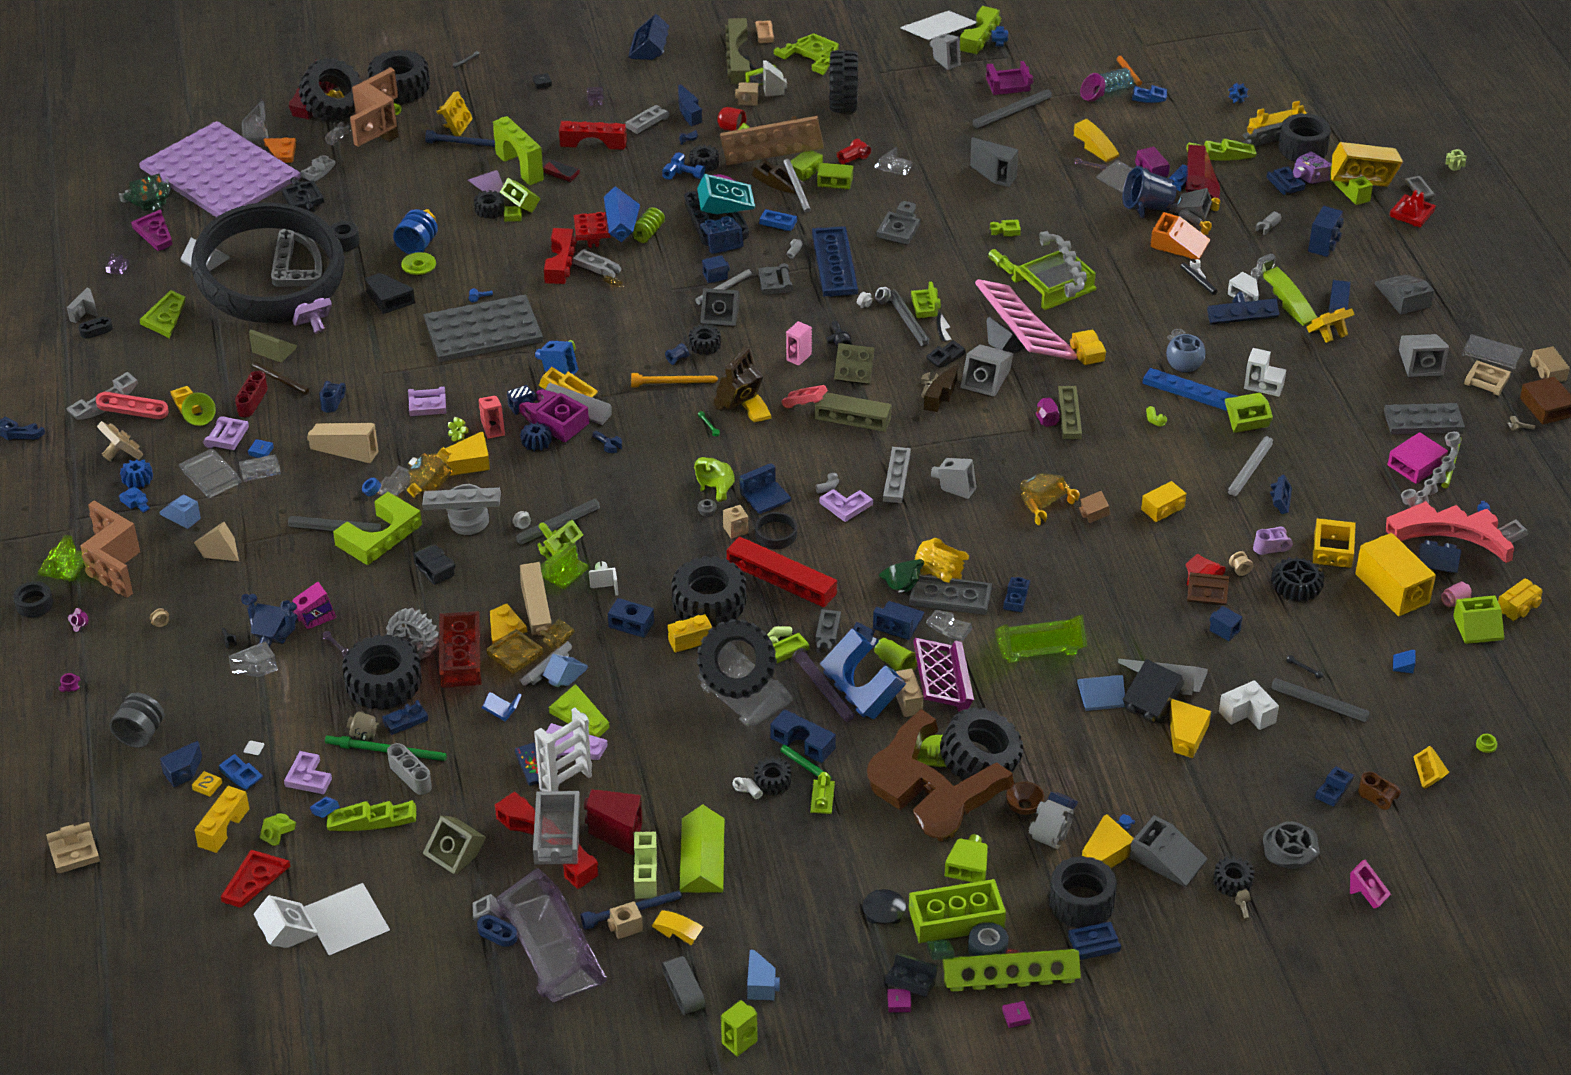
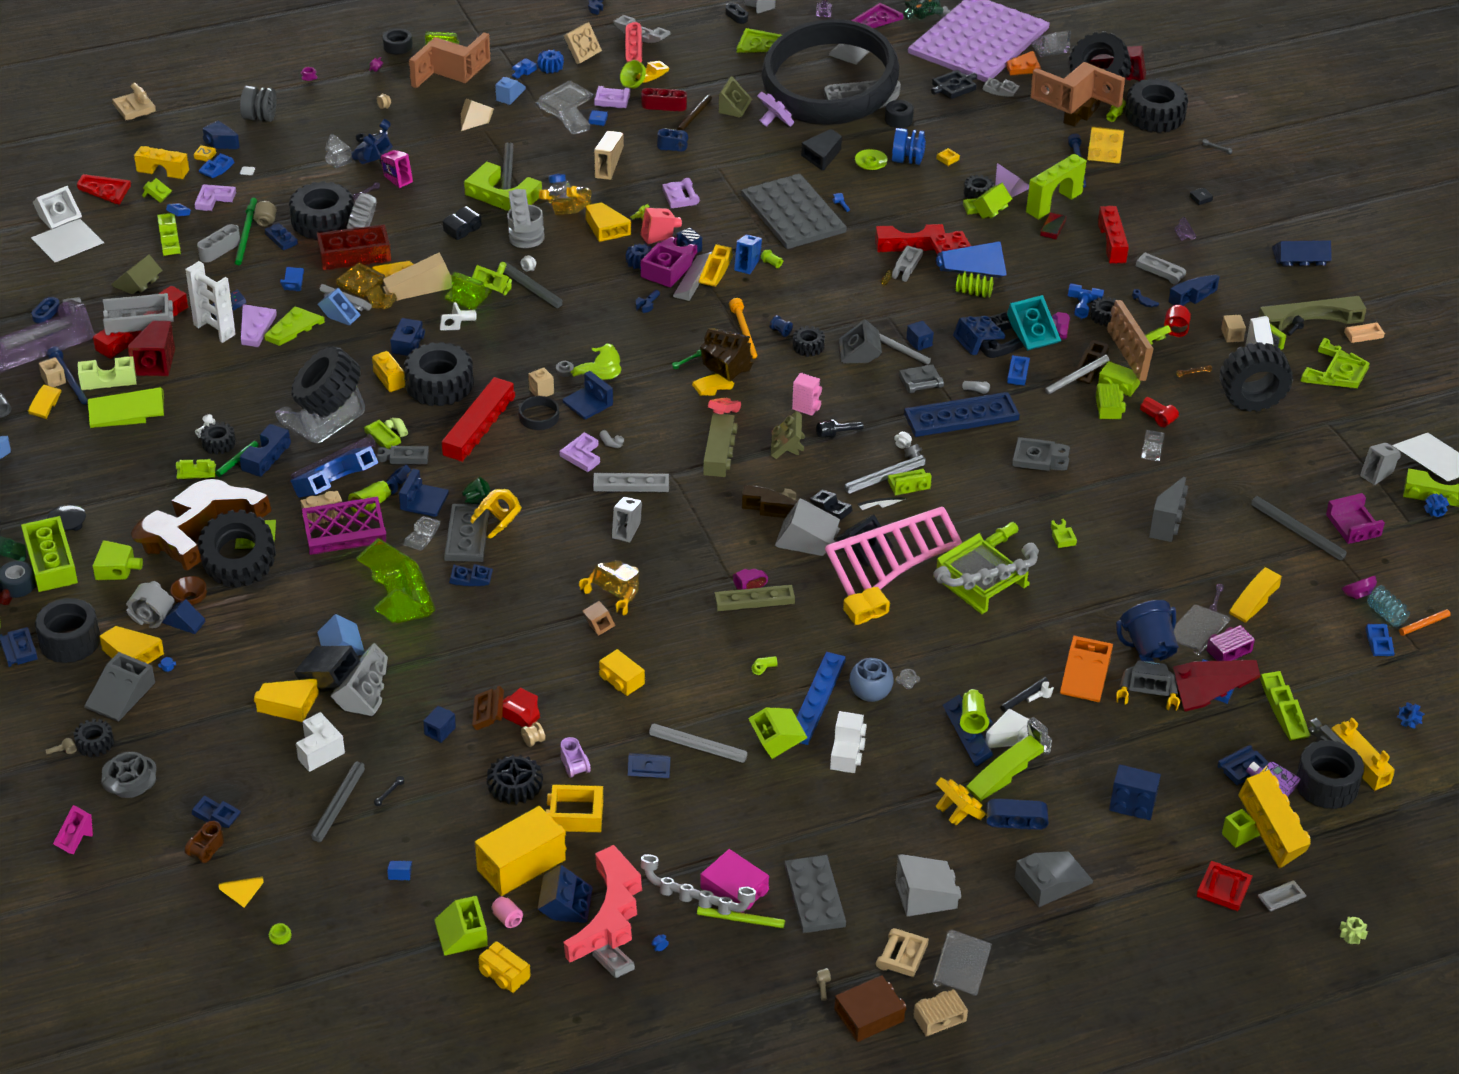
camera: 80 degrees right, 0 degrees up
light grey bar [1256,211,1282,235] -> none
none -> lime plant [960,689,989,734]

